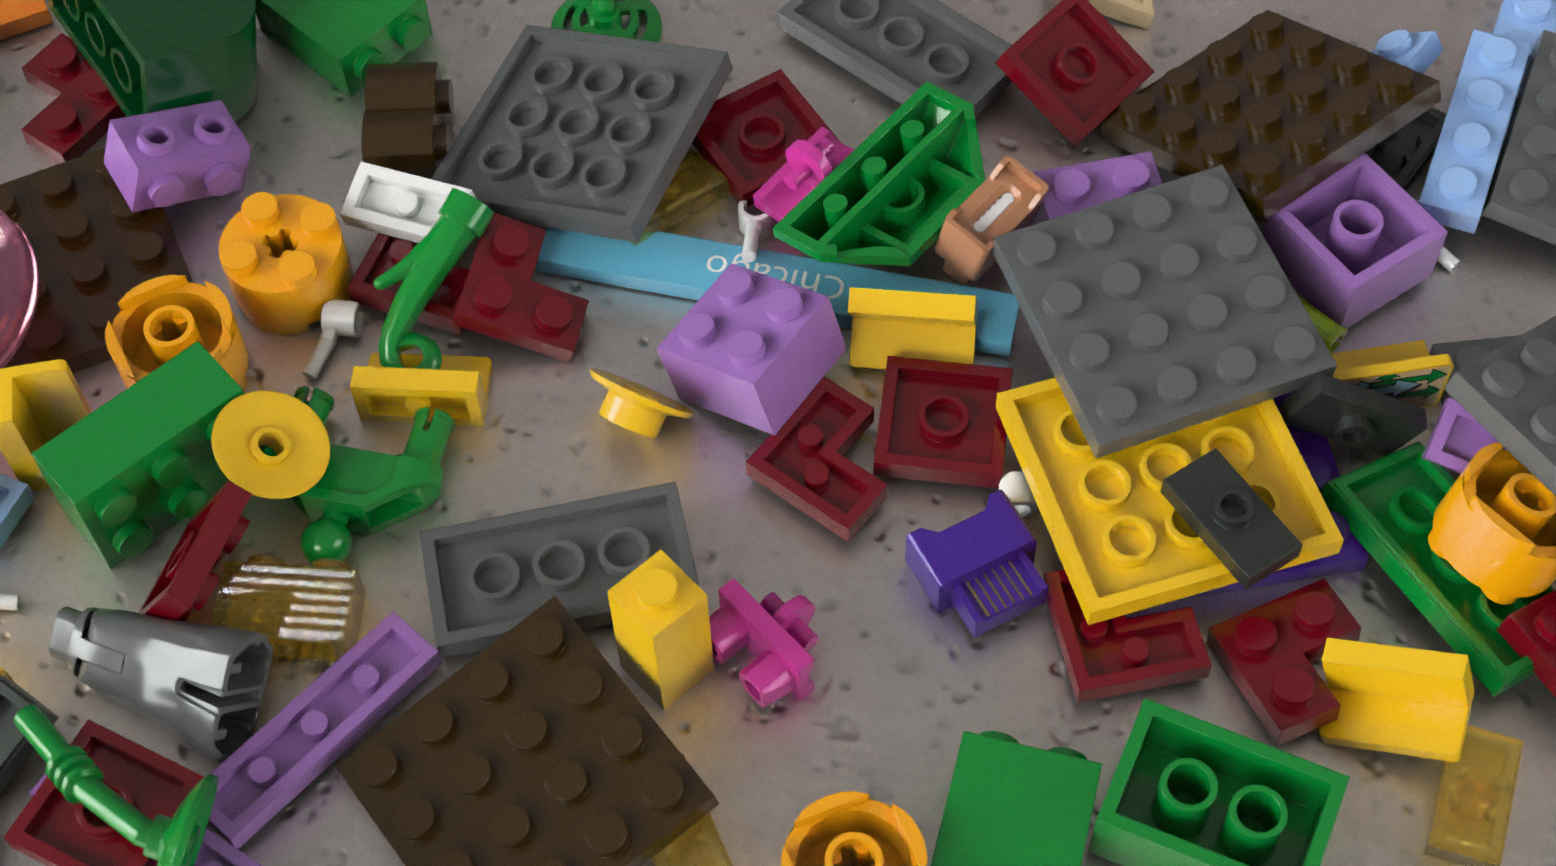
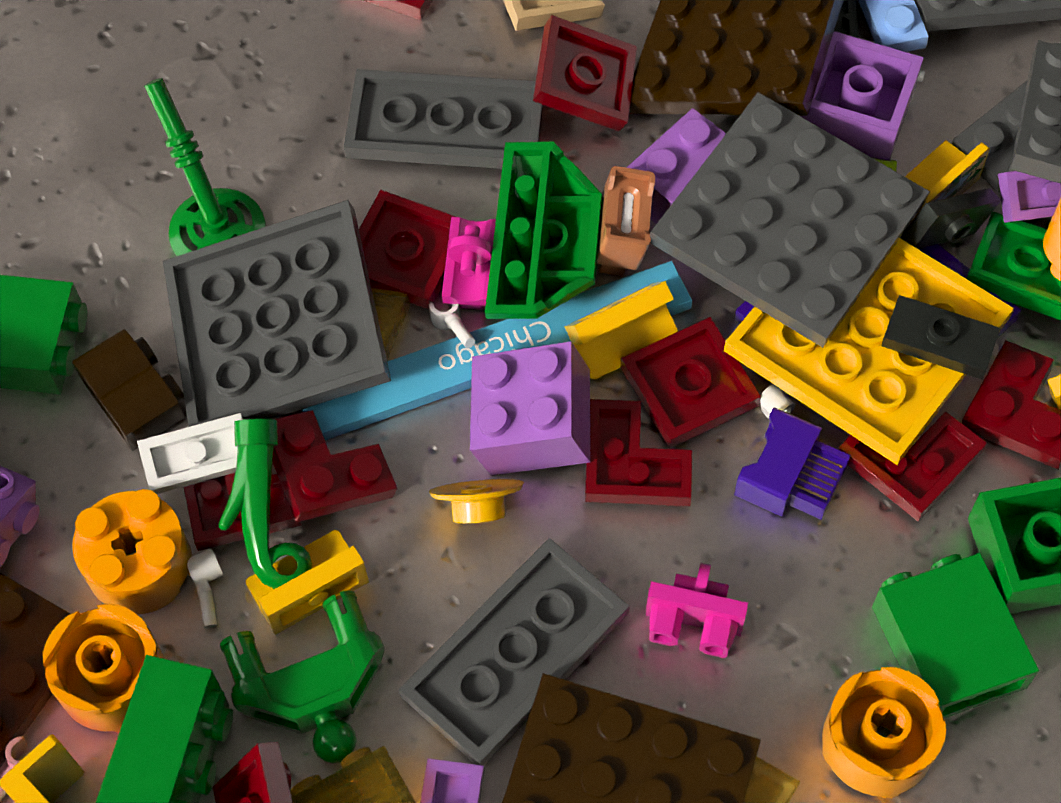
camera: 35 degrees left, 5 degrees up
yellow piece [211,390,330,499] -> none
yellow brick [607,549,714,711] -> none

